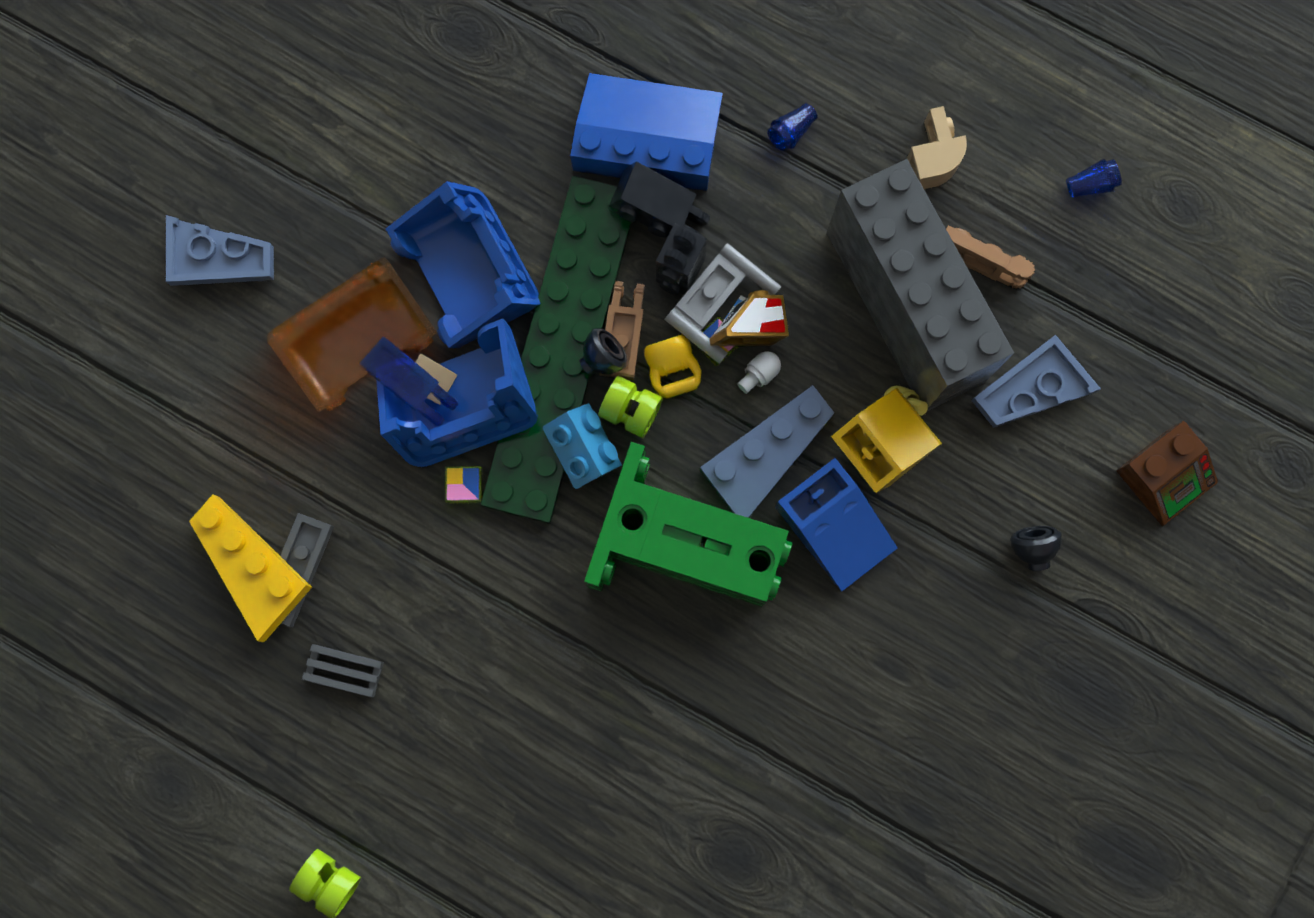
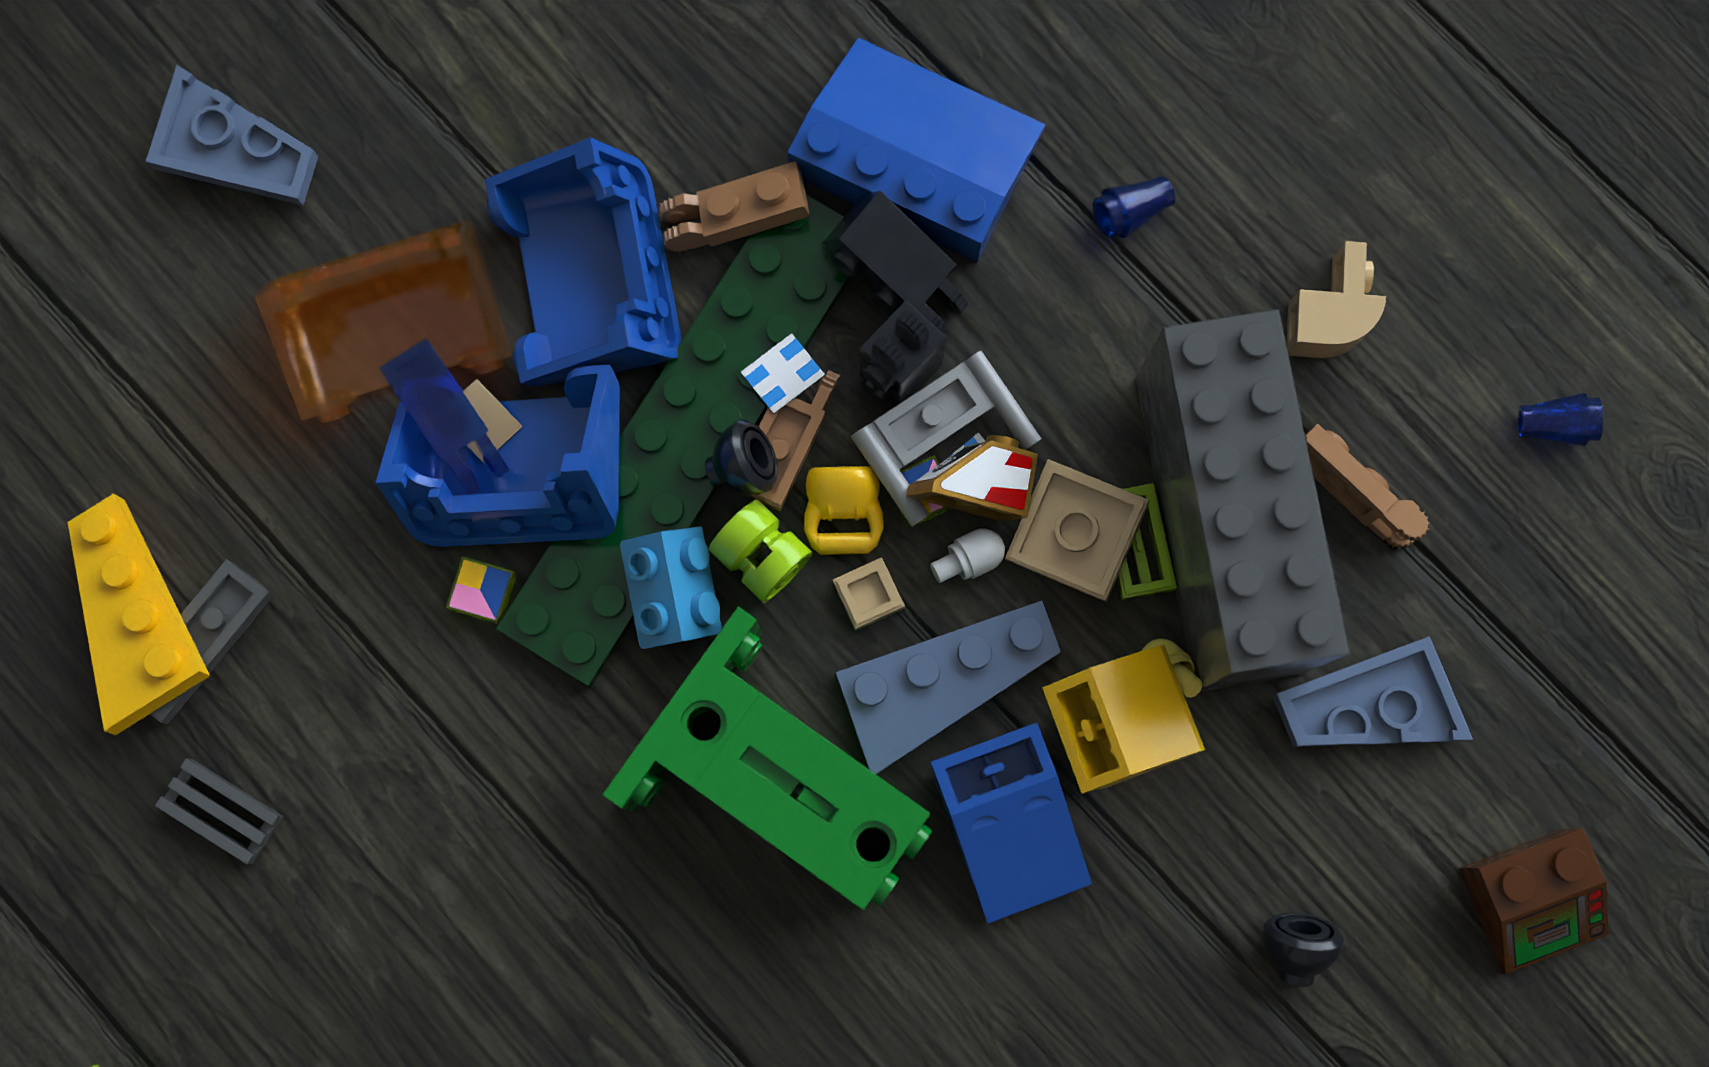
camera: 15 degrees right, 0 degrees up
none -> medium nougat hinge [659,161,810,252]
none -> white sticker [741,333,825,413]
none -> tan tile [833,557,905,631]
none -> tan tile [1005,459,1150,602]
none -> lime tile [1117,483,1177,601]

